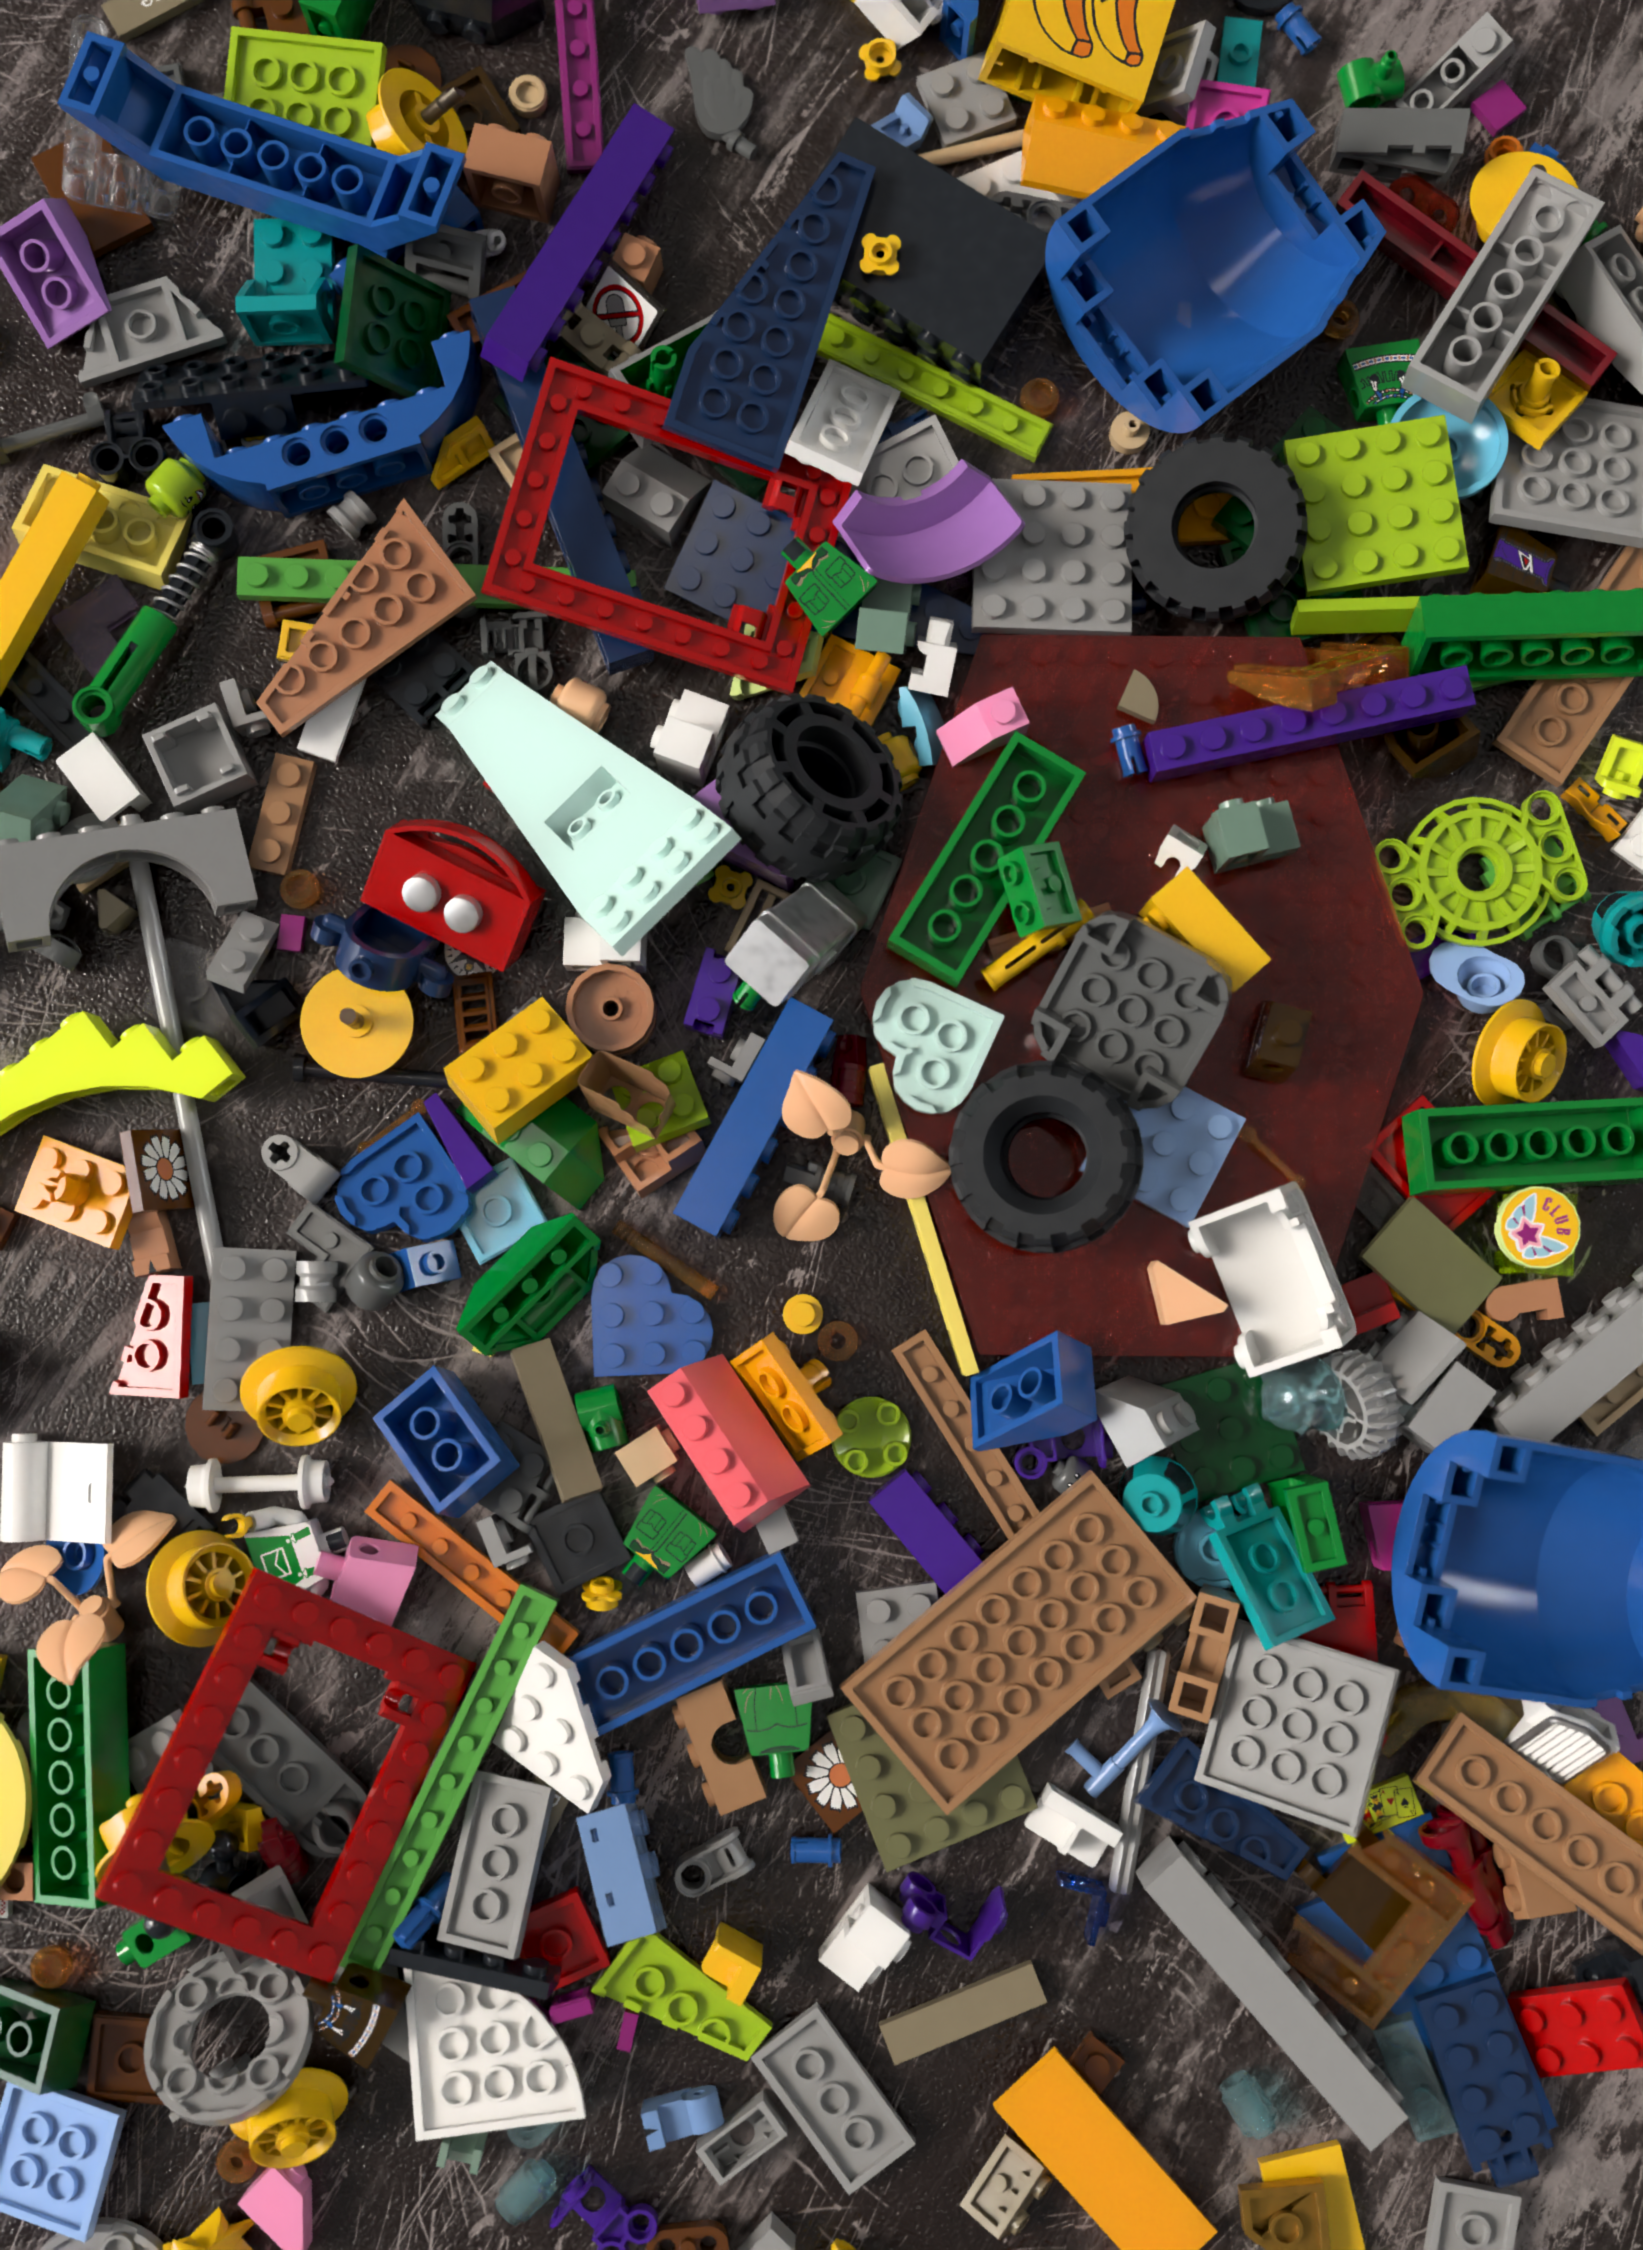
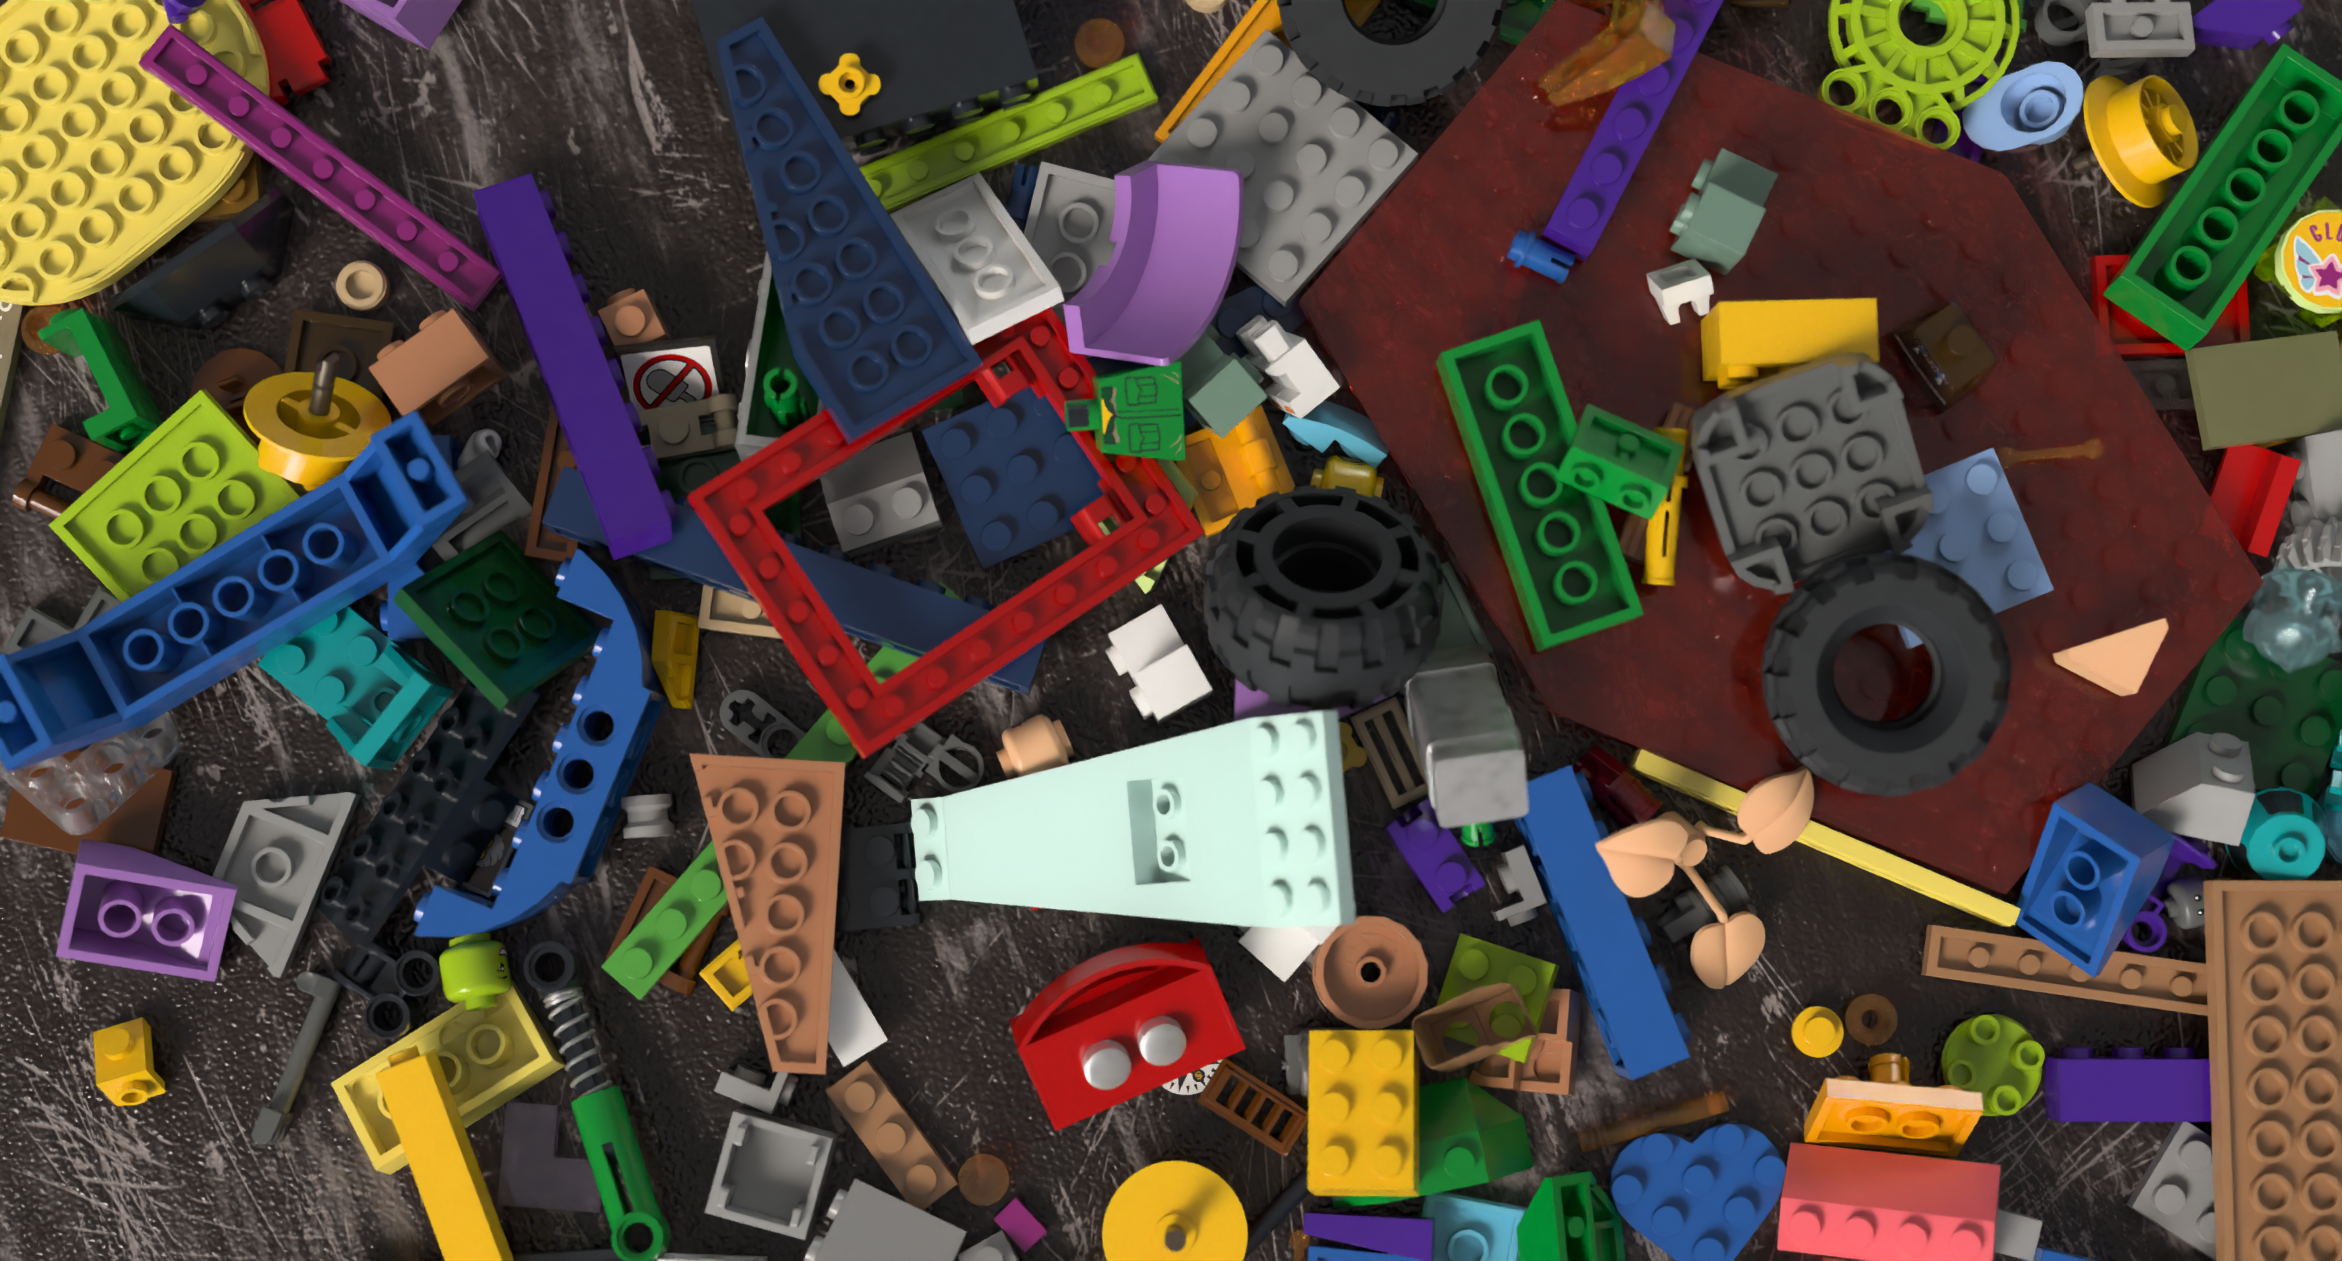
camera: 50 degrees left, 0 degrees up
dark blue piece [310,903,454,998] -> none
dark grey animal [684,46,758,161] -> none
light aqua plate [872,978,1005,1115] -> none
bright pink slope [936,686,1030,768] -> none
dark tan tile [1117,669,1159,725] -> none
white windscreen [1188,1181,1356,1378] -> none

